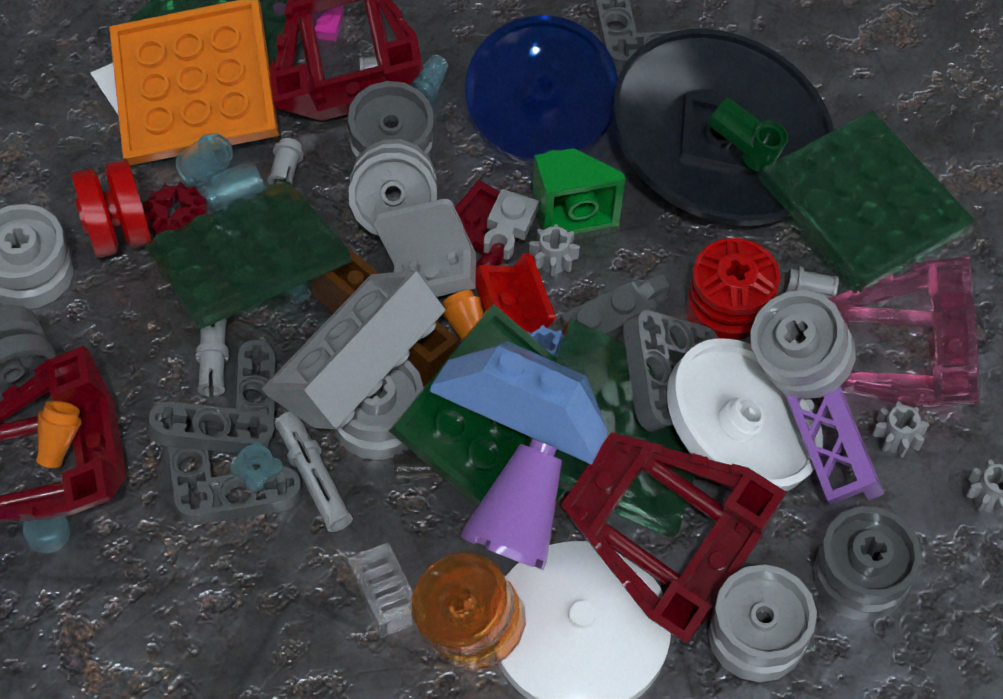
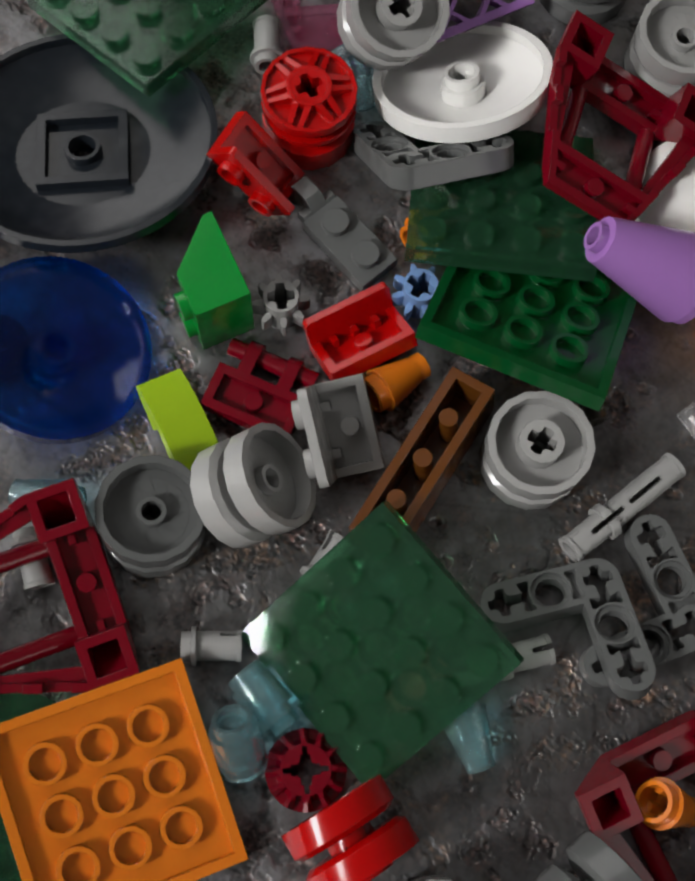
camera: 105 degrees left, 15 degrees up
clear light blue plate [230,443,283,491] -> none
light grey slope [262,271,446,429] -> none
medium blue wedge [430,341,608,465] -> none
light grey plate [484,189,539,260] -> none
dark green piece [707,97,788,172] -> none
none -> lime slope [135,368,218,471]
none -> red bracket [206,111,305,217]
none -> clear light blue cone [438,693,496,774]

